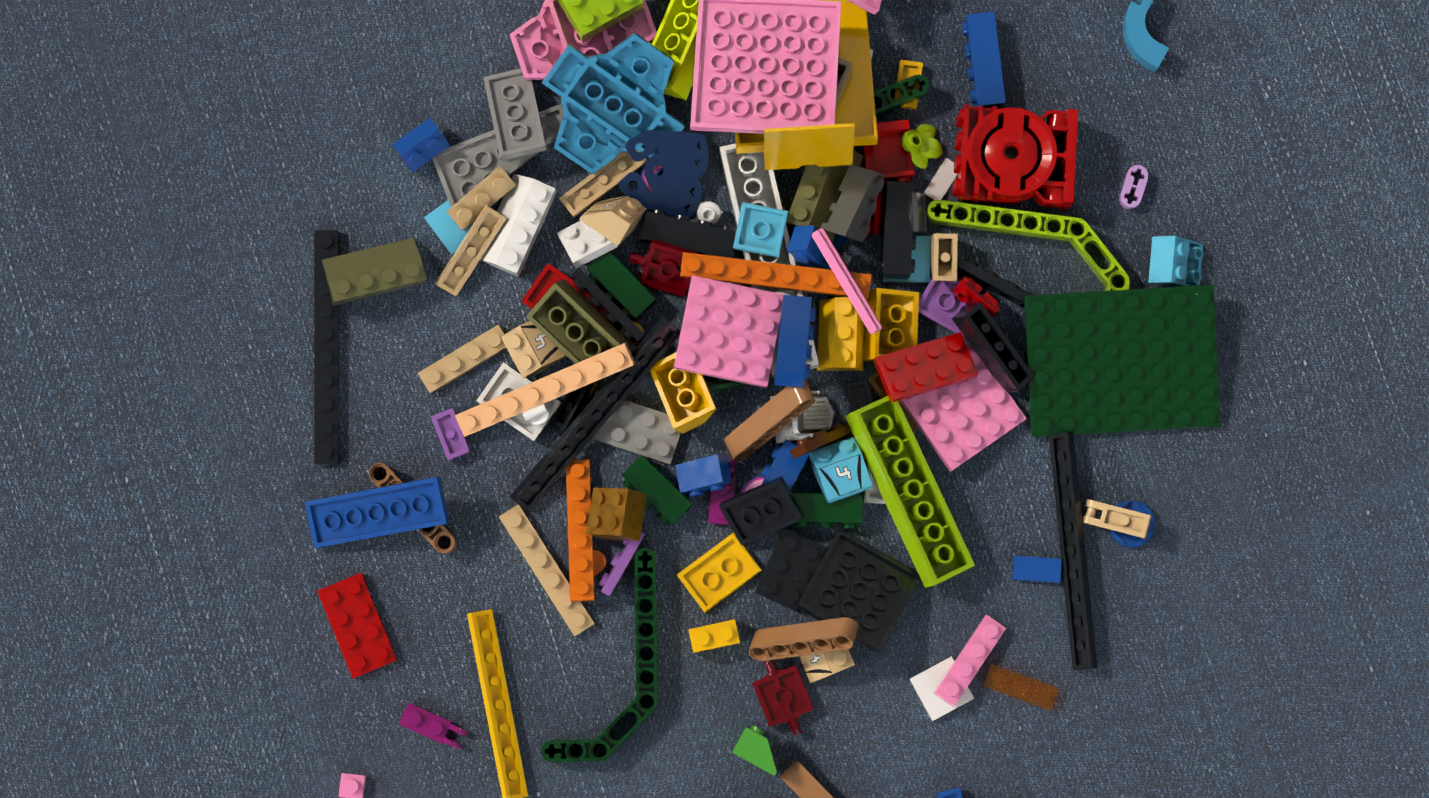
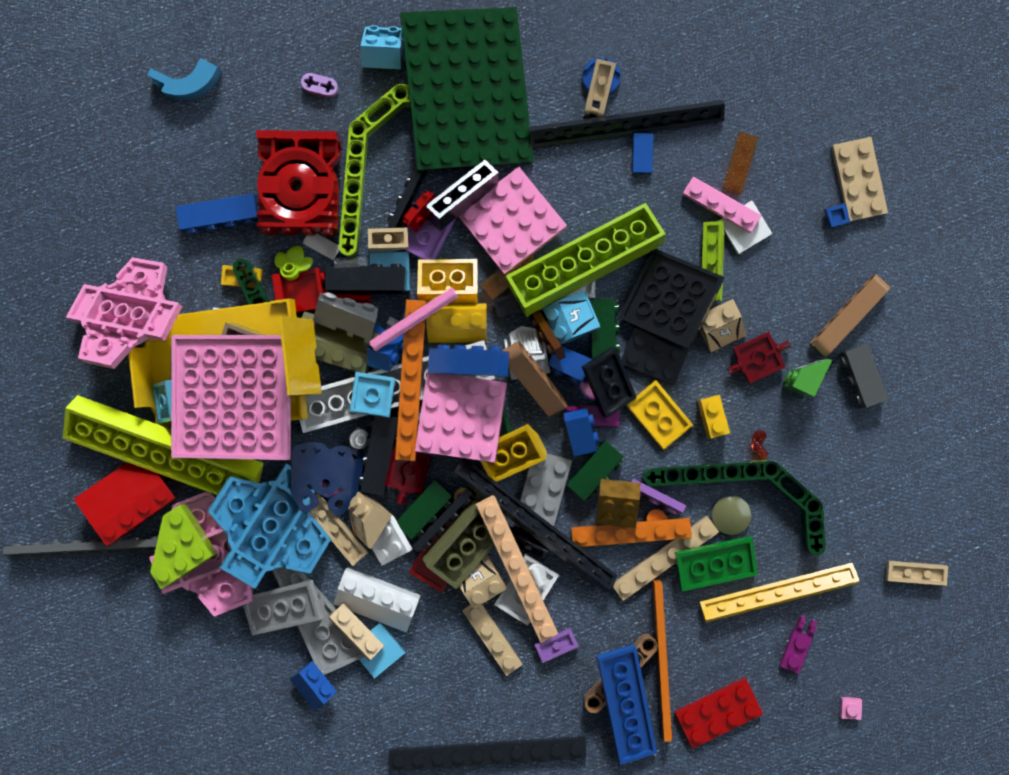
camera: 90 degrees left, 5 degrees up
olive slope [322,238,426,306] -> none
tan plate [435,205,507,296] -> none
medium nougat beam [749,617,858,661] -> none
red plate [874,332,978,403] -> none
none -> orange tile [652,579,672,742]
none -> green plate [674,536,758,592]
none -> lime plate [702,221,725,301]
none -> olive dish [712,496,751,535]
none -> clear red arm [751,430,769,460]

